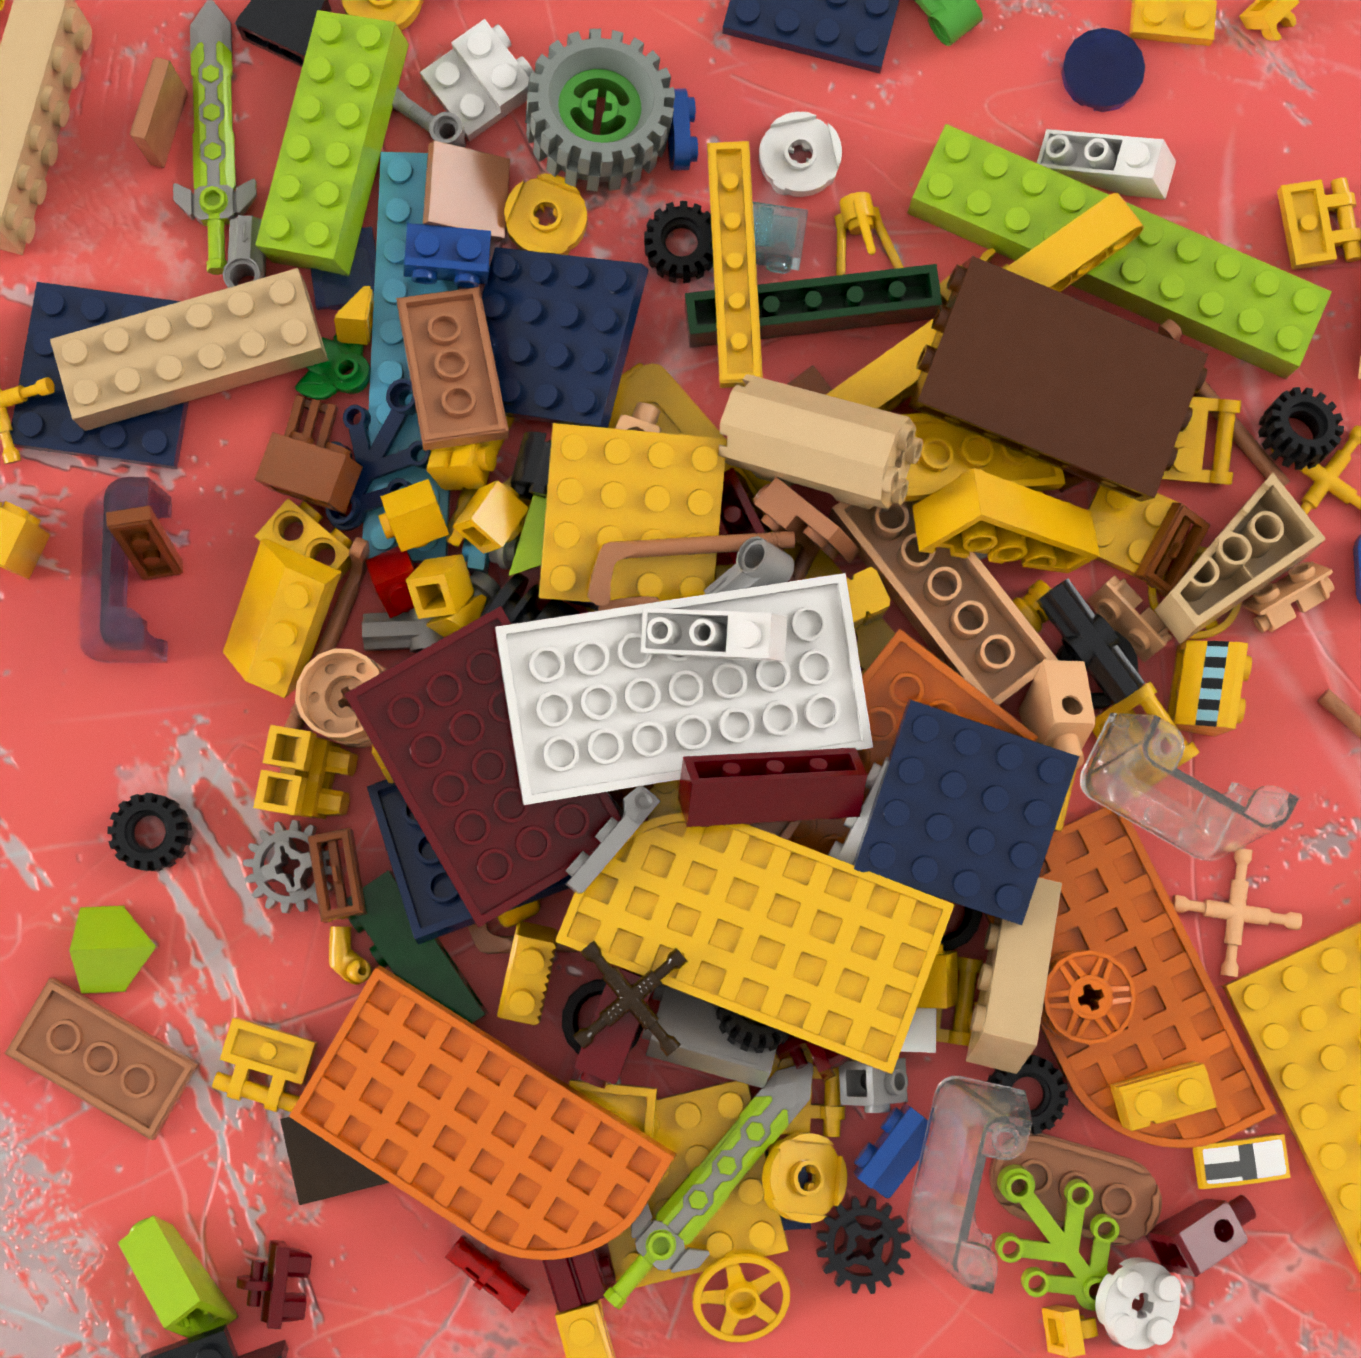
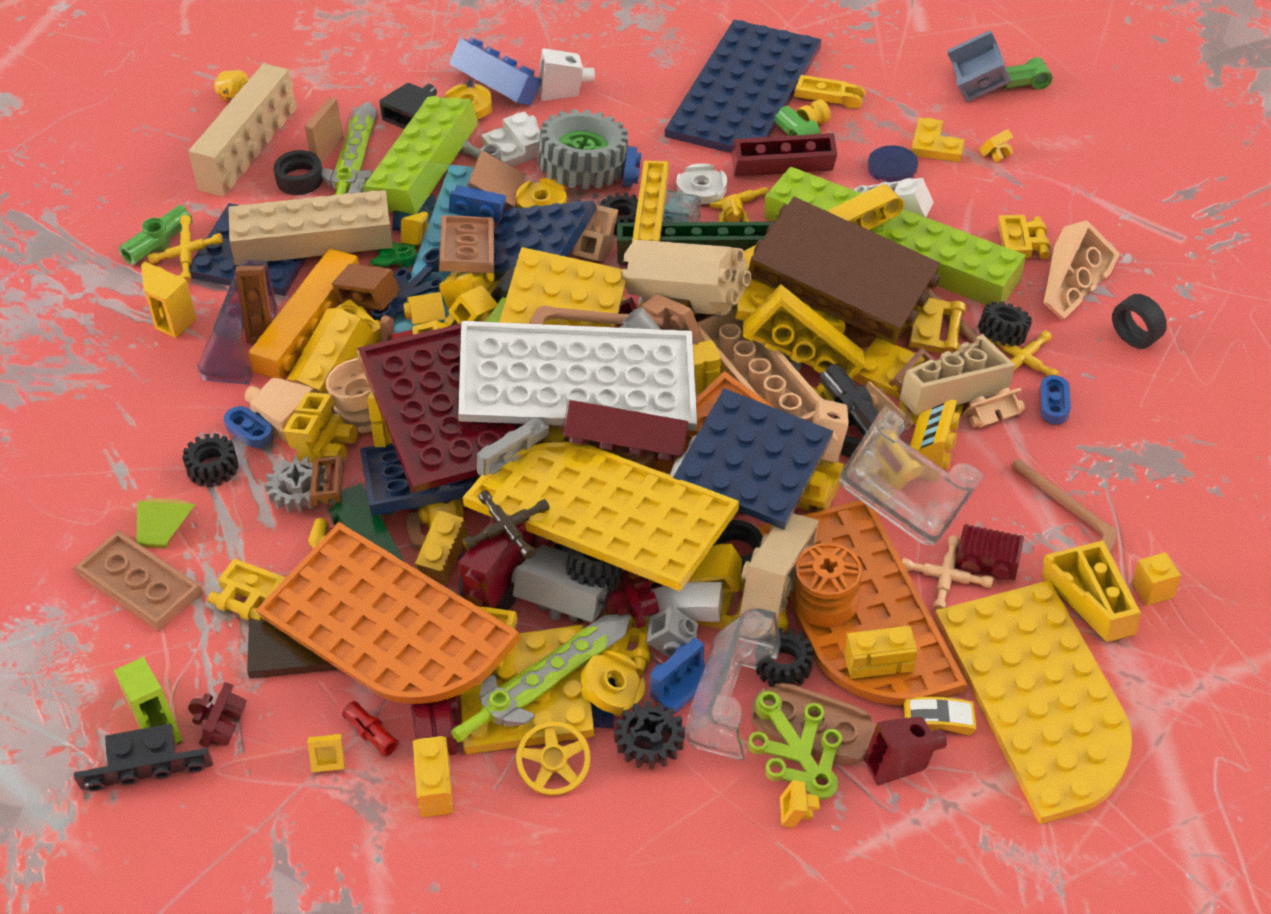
camera: 10 degrees right, 35 degrees down
white slope [640,608,788,662] -> none
white plate [1095,1257,1181,1350] -> none
none -> blue plate [224,406,273,448]
none -> light nougat torso [244,378,314,442]
none -> light orange brick [248,248,359,379]
none -> black tyre [273,150,323,195]
none -> yellow tile [307,734,345,773]
none -> light nougat brick [573,204,619,261]
none -> yellow hand [709,187,768,210]
none -> dark red brick [731,133,837,176]
none -> dark red brick [955,524,1024,580]

